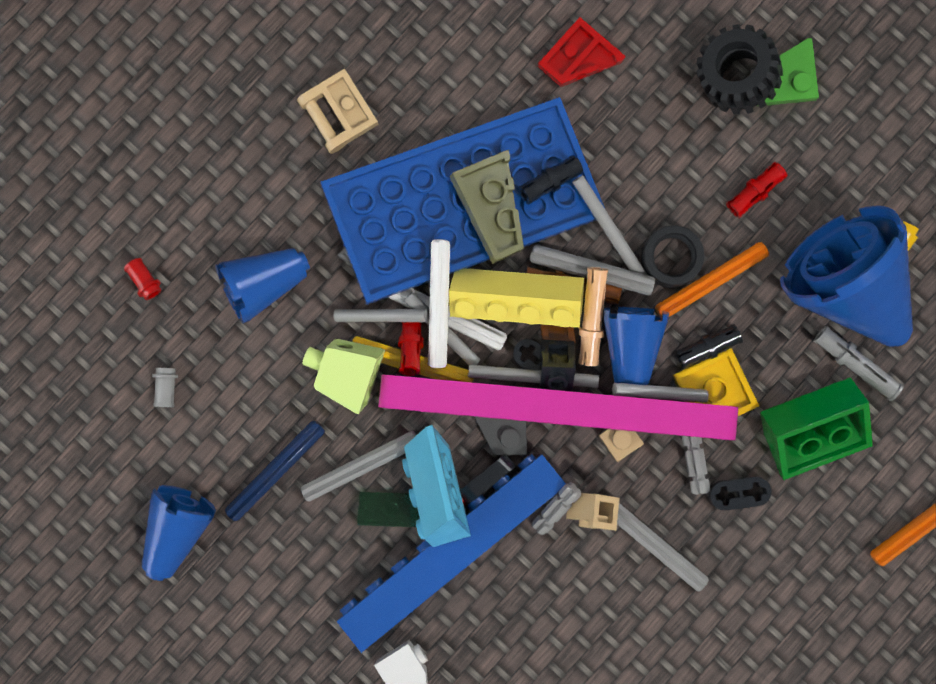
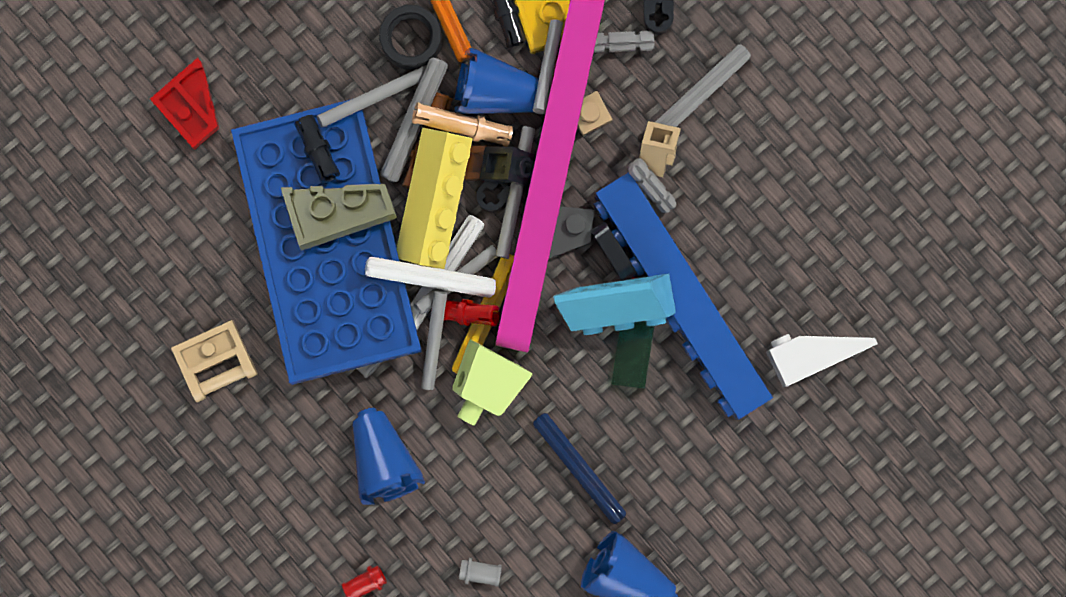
camera: 80 degrees left, 0 degrees up
light grey axle [301,431,416,502] -> none

